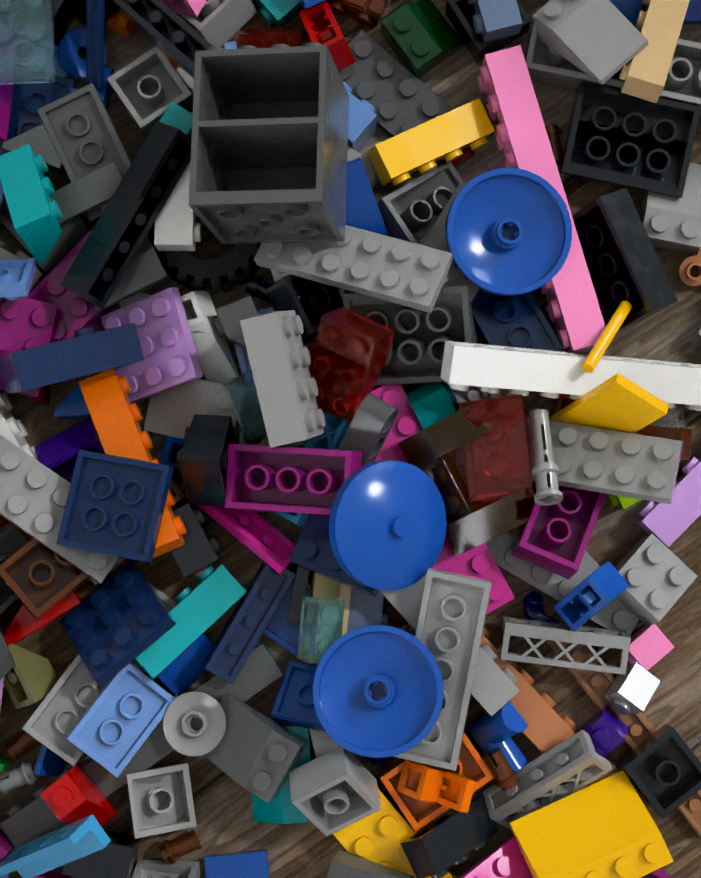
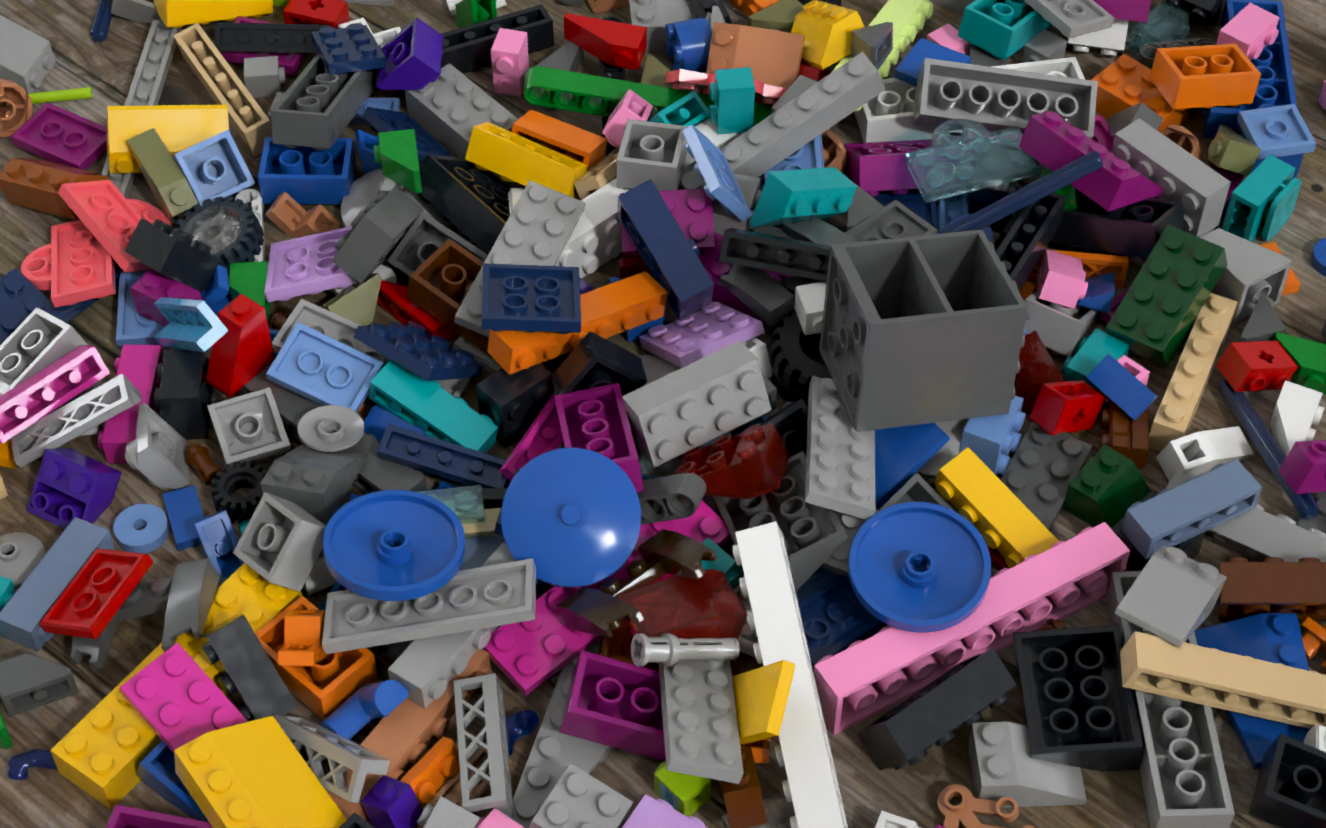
camera: 80 degrees right, 35 degrees down
reddish brown pin [482,747,519,791] -> none
blue brick [553,561,630,632] -> none
yellow bar [581,300,632,373] -> none
none -> blue slope [192,510,244,586]
none -> black tyre [211,461,267,523]
none -> orange plate [400,736,460,807]

